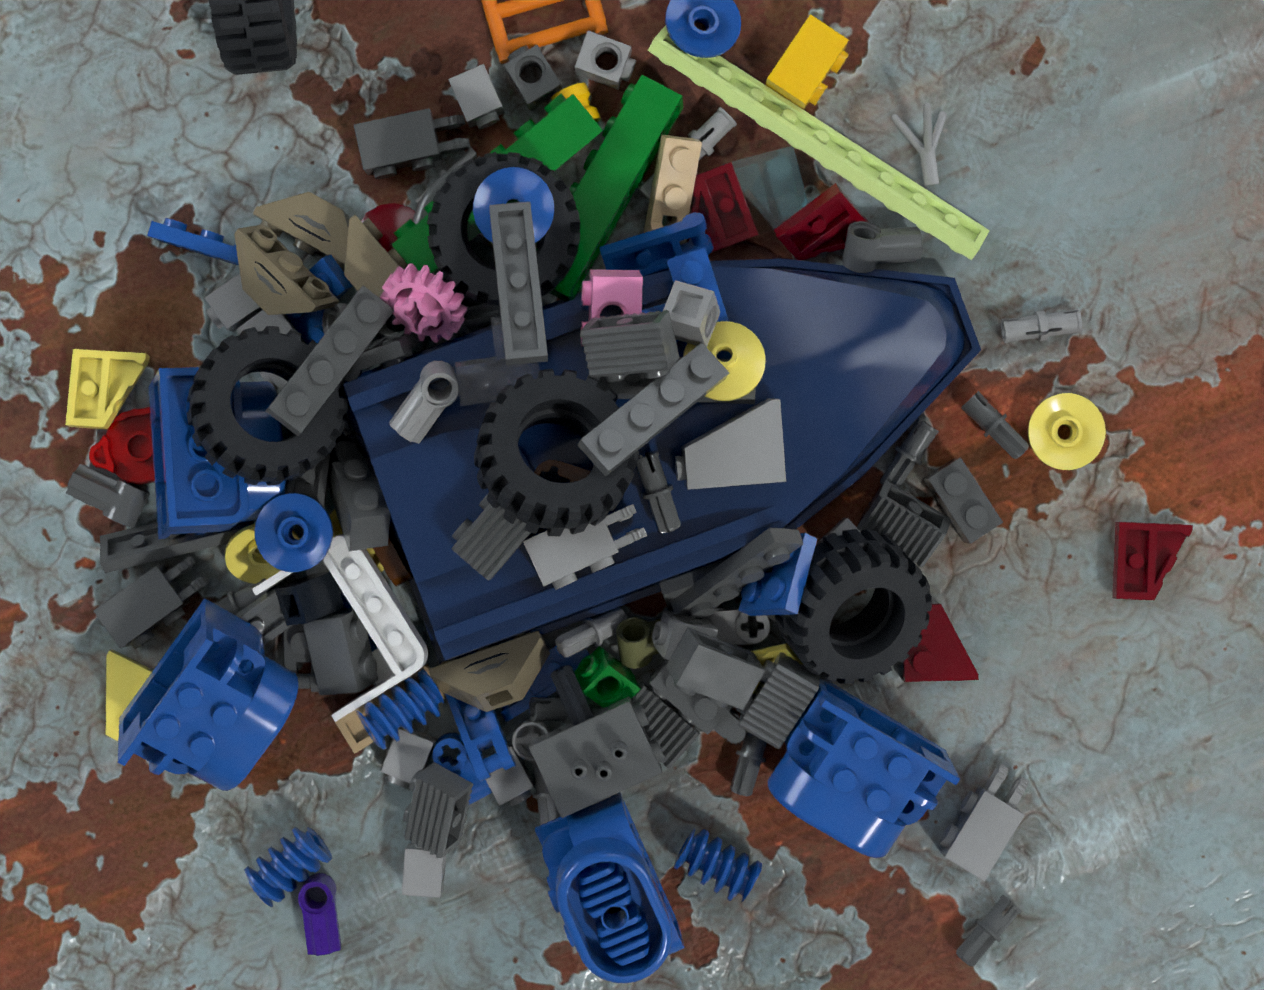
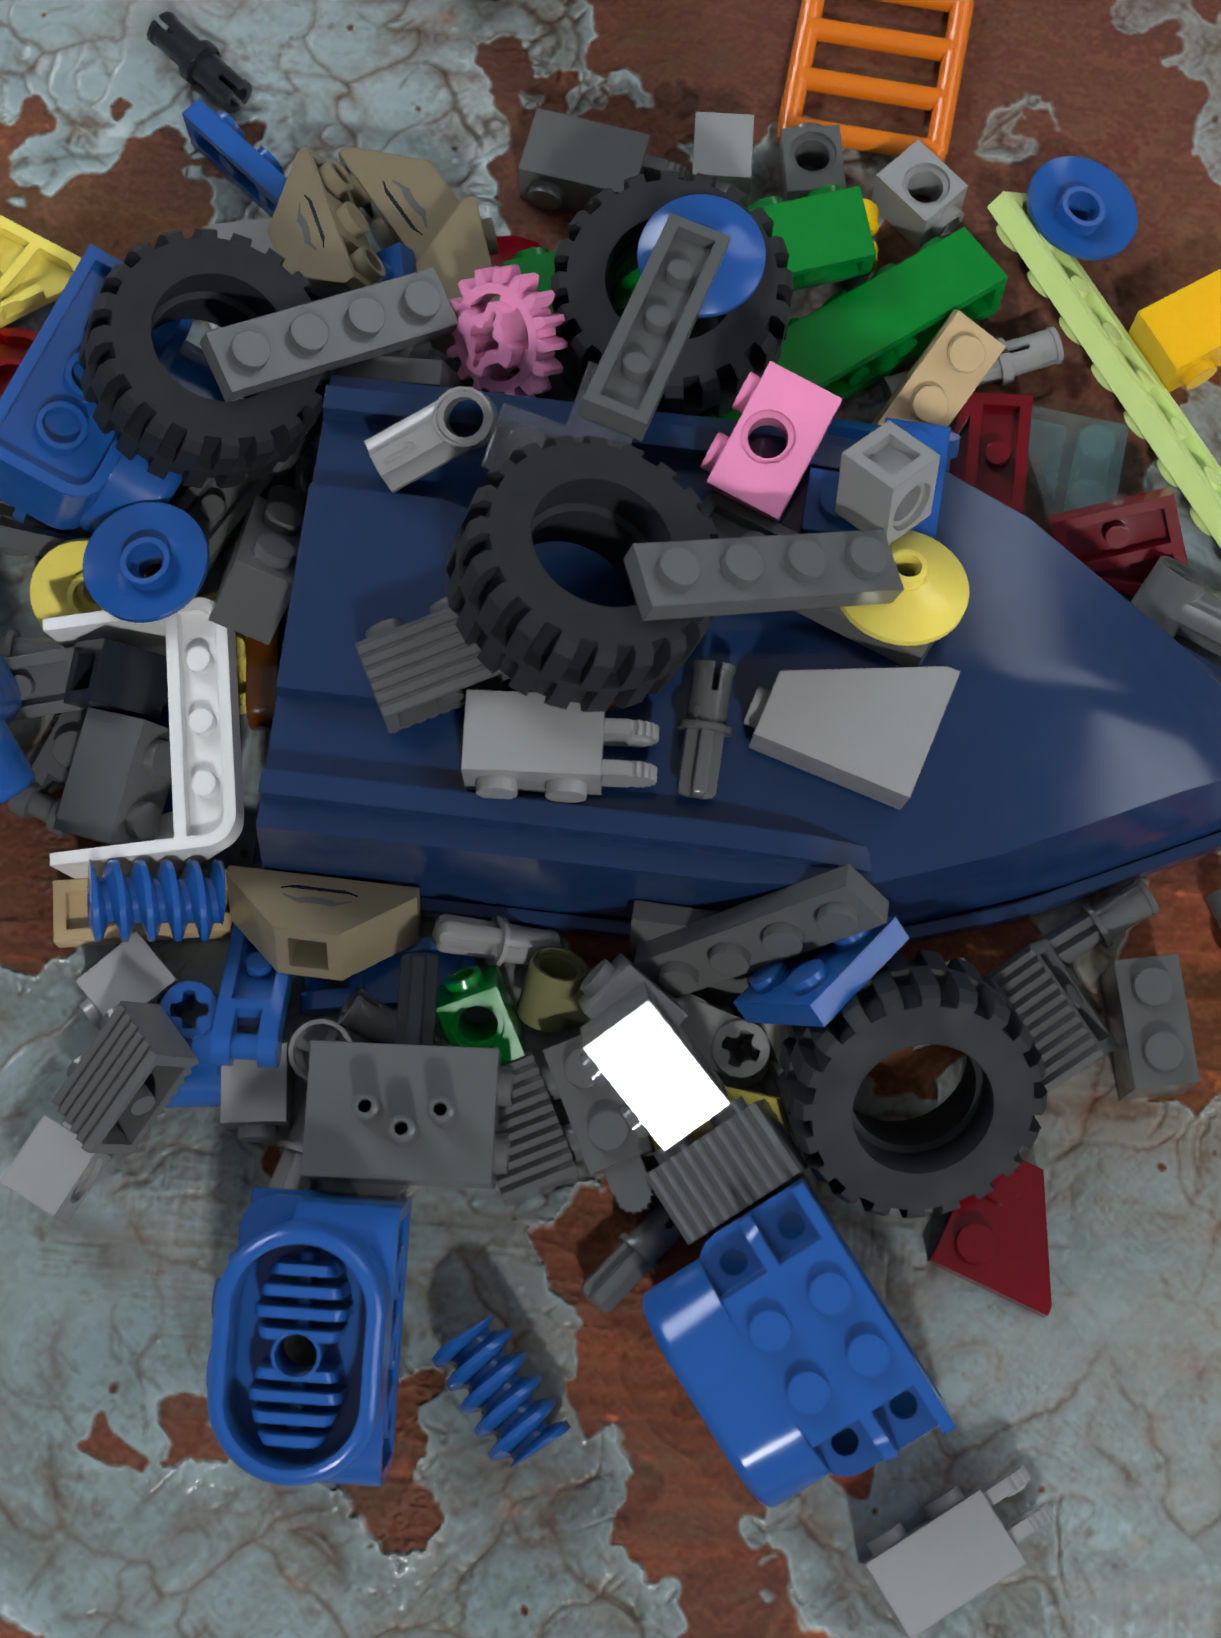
camera: 30 degrees right, 15 degrees down
dark grey brick [580,310,679,382] -> none
none -> black pin [147,11,252,113]

